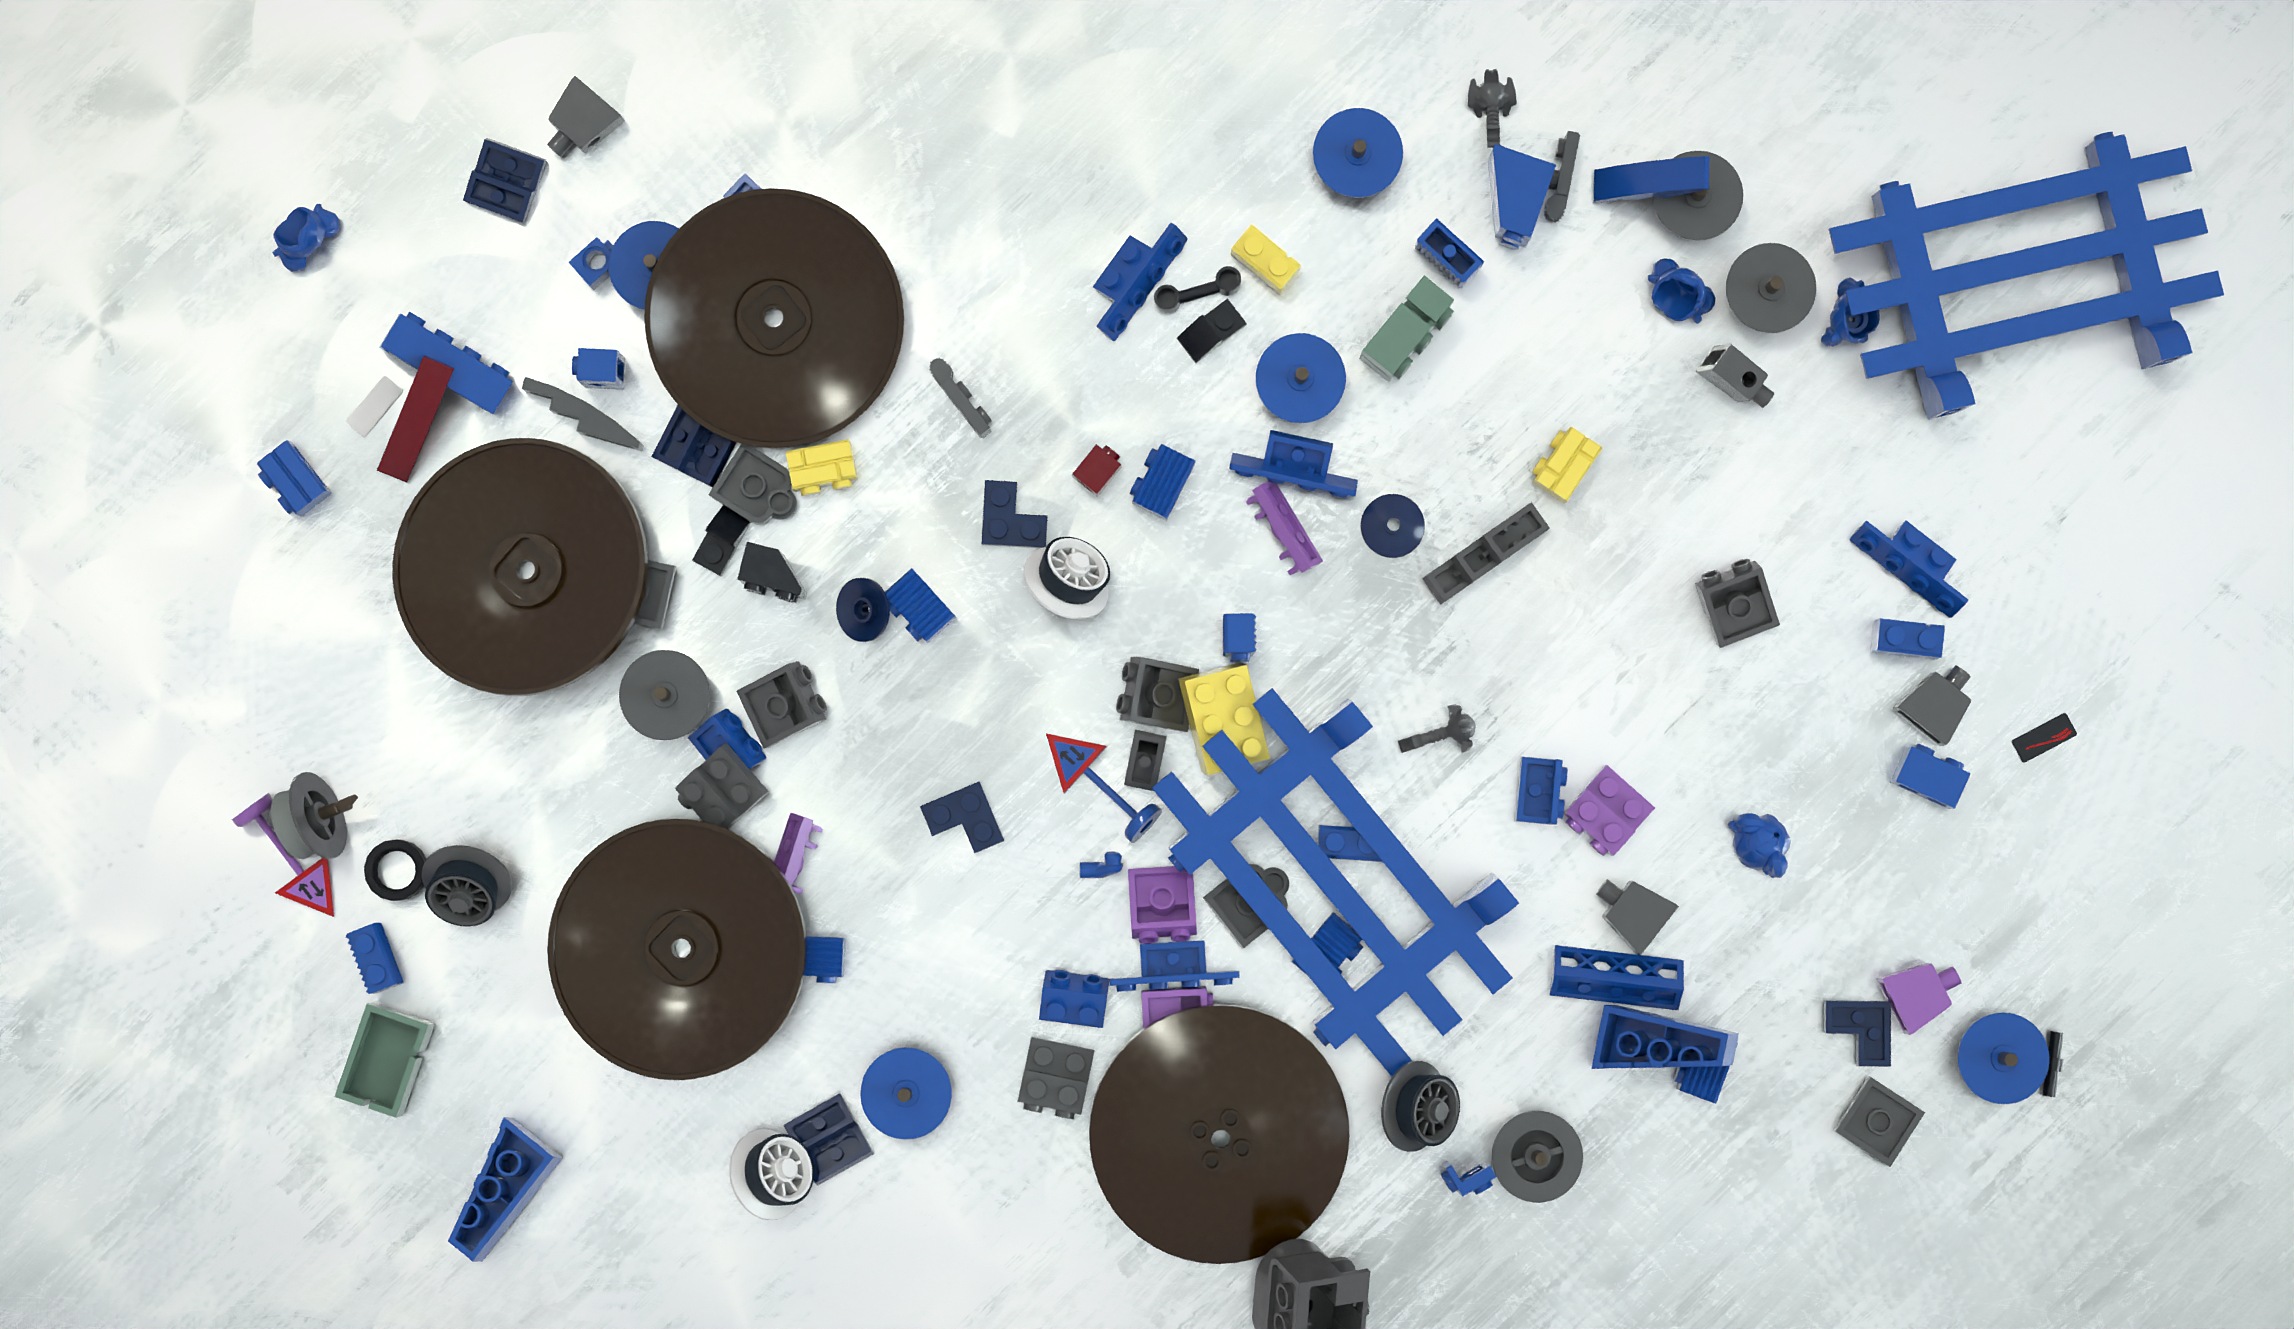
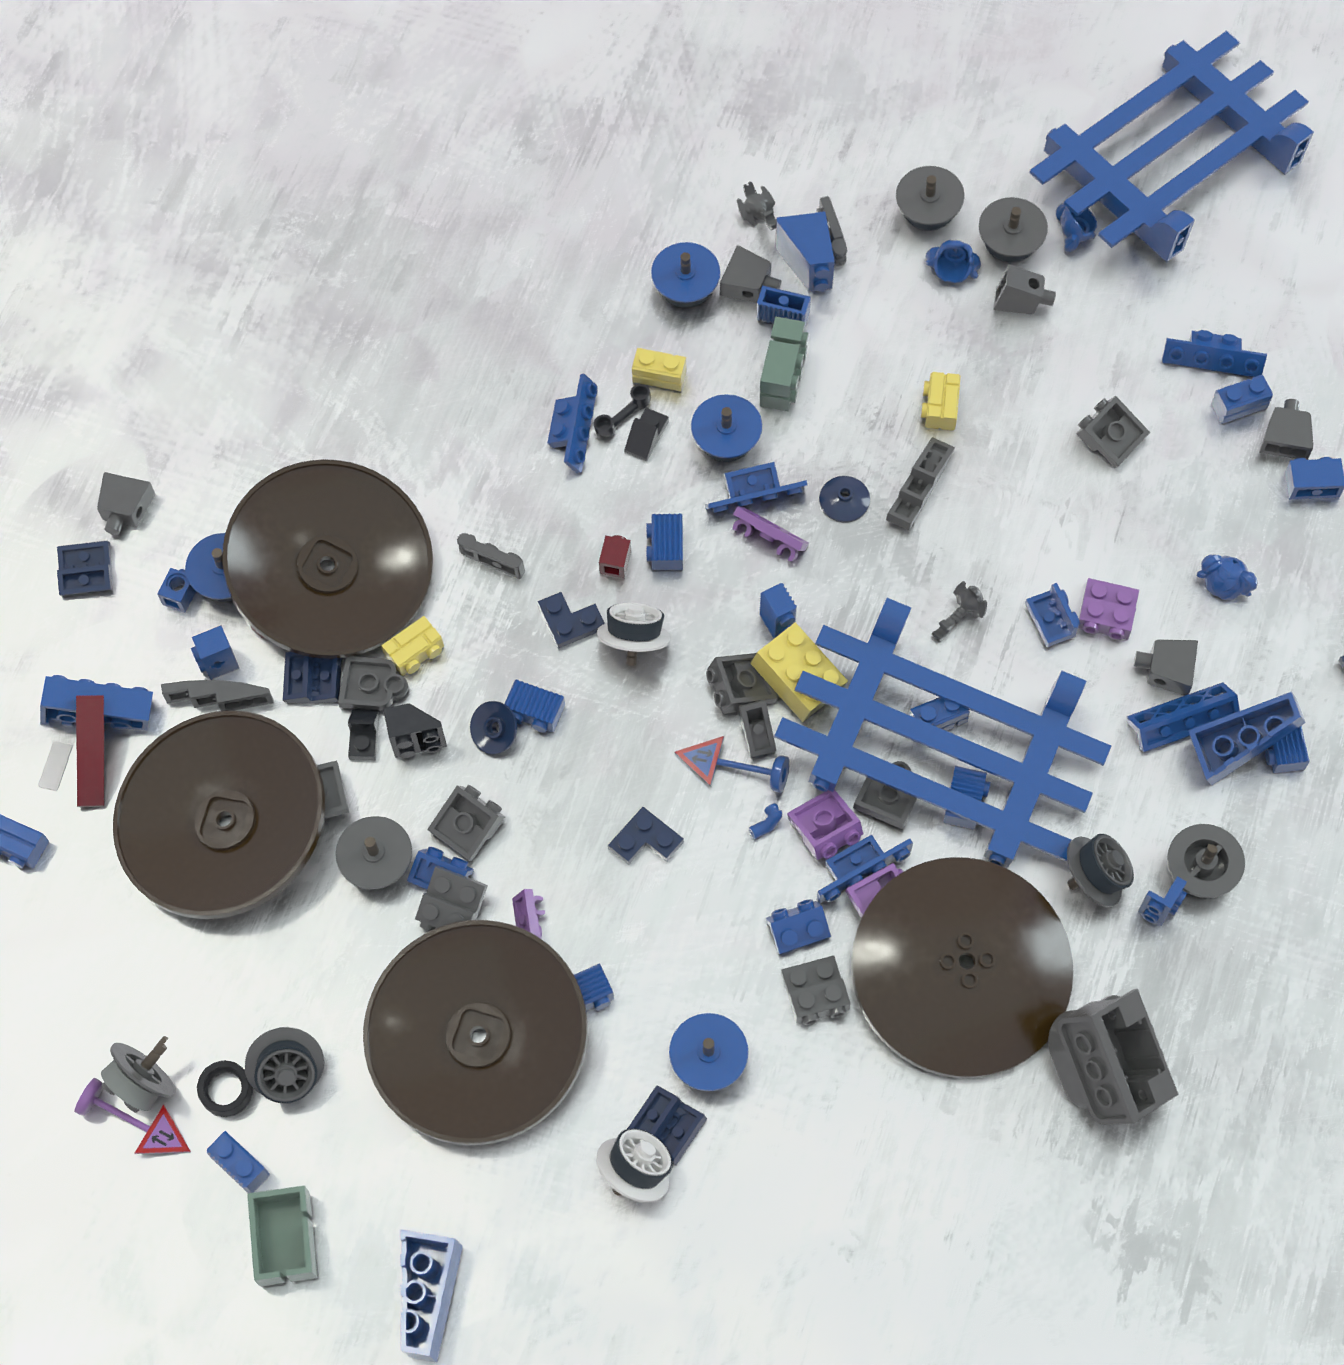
camera: 25 degrees left, 20 degrees down
blue slope [1594,156,1710,203] -> none
none -> dark grey torso [720,245,781,302]

